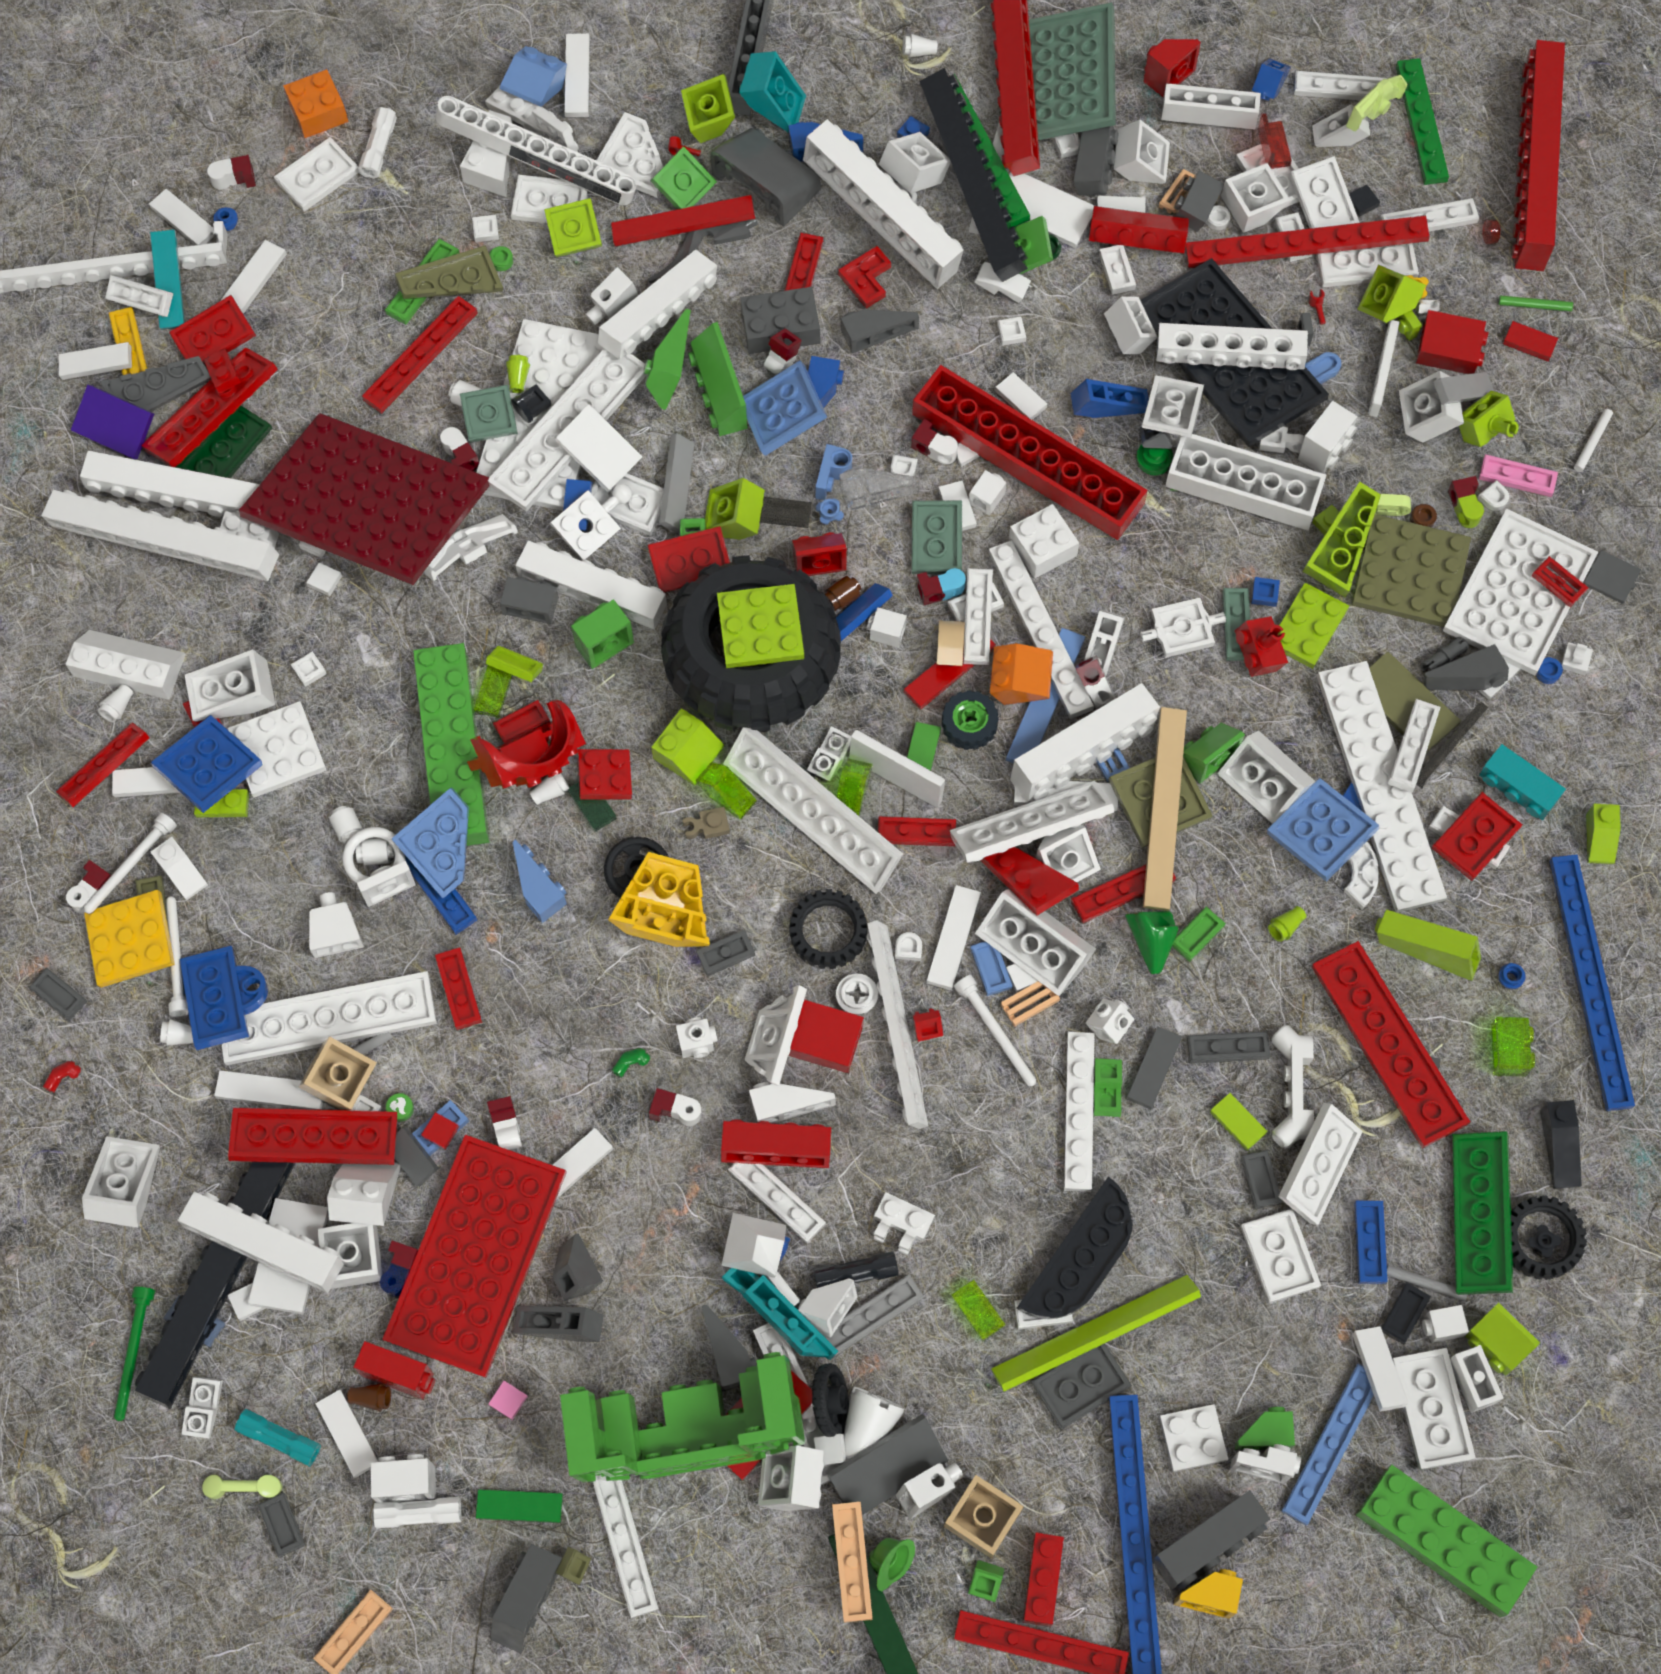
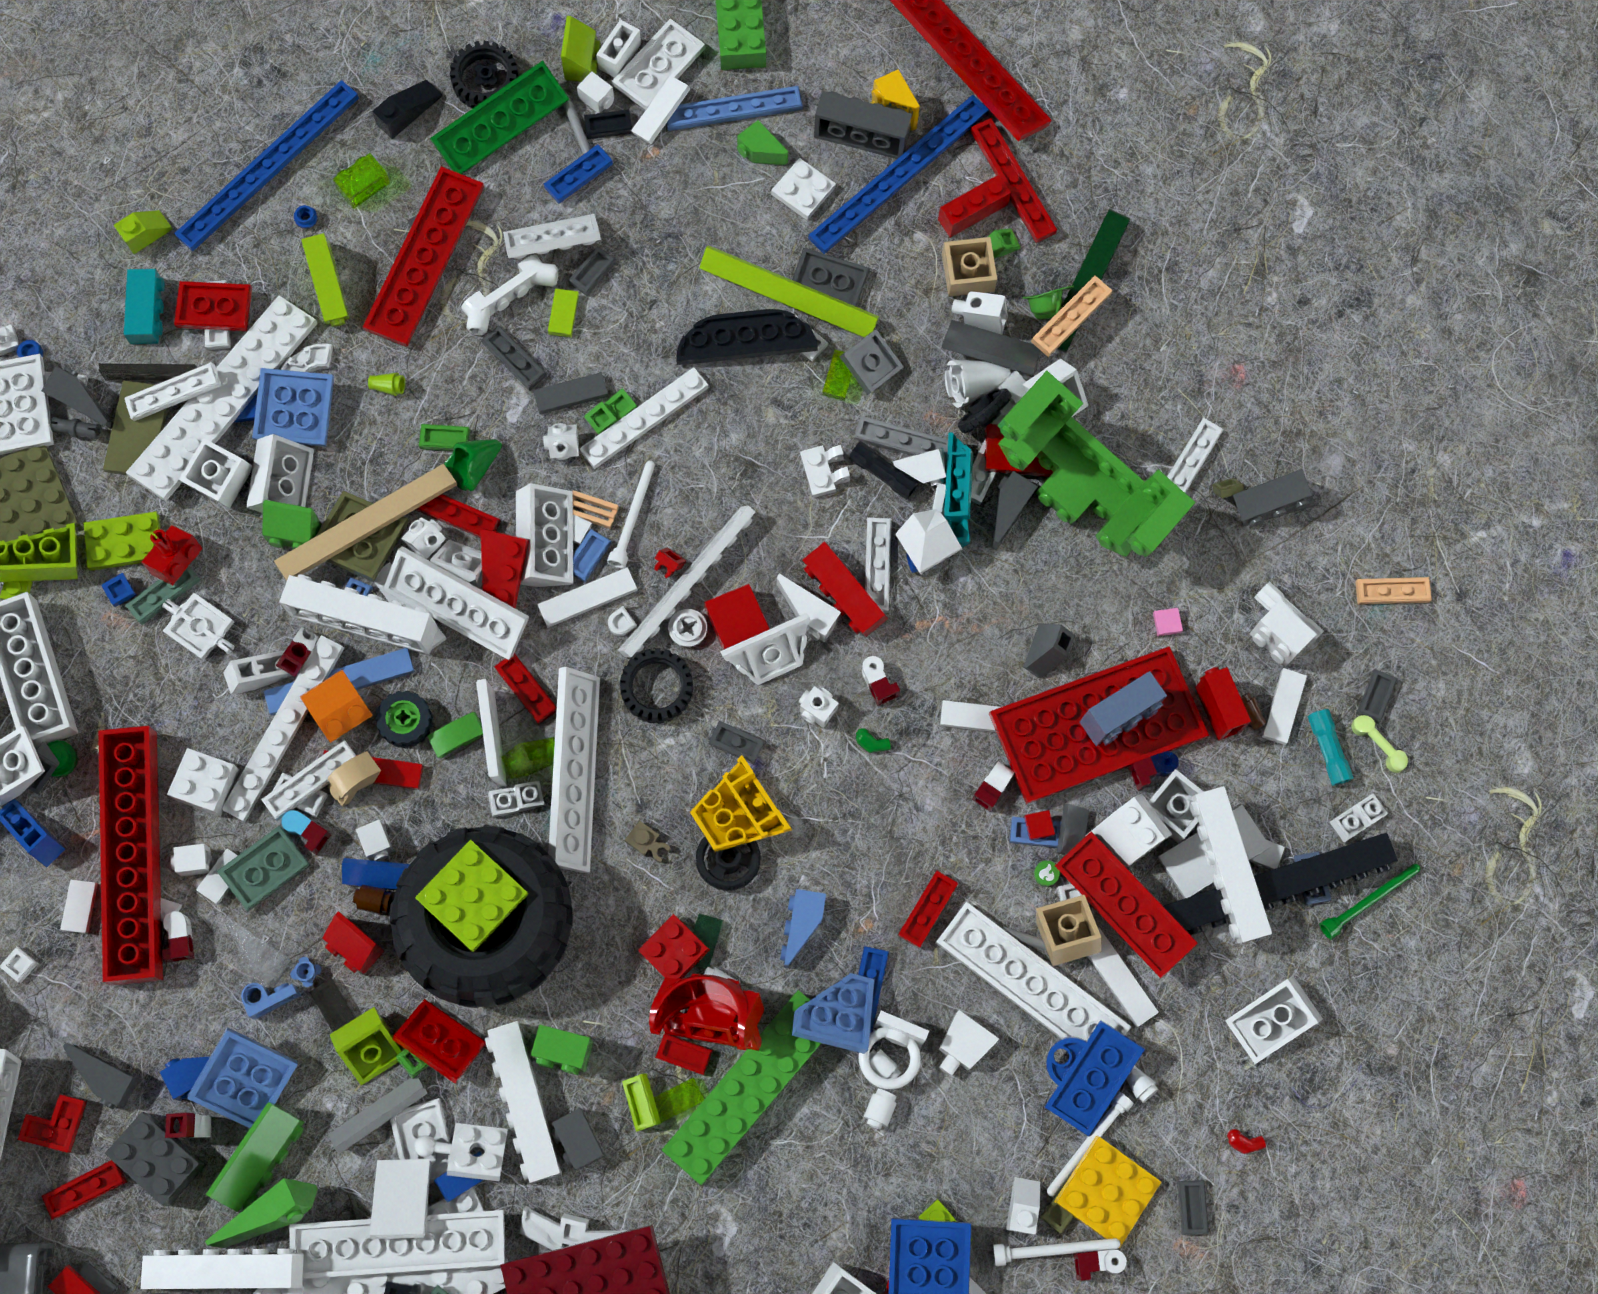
camera: 135 degrees left, 5 degrees up
white plate [228,701,327,798] -> none
white tile [291,651,327,687] -> none
green tile [476,1489,563,1523] -> none
dark grey slope [513,1306,604,1342] -> none
lime slope [651,708,724,786] -> none
clear neon green slope [695,762,757,819] -> none
white tile [891,455,918,483] -> none
white plate [1229,1444,1301,1484] -> none
white tile [1240,1209,1321,1304] -> none
none -> white brick [179,438,253,508]
none -> white brick [401,518,446,559]
none -> dark grey plate [839,329,904,395]
none -> sand blue brick [1080,671,1167,746]

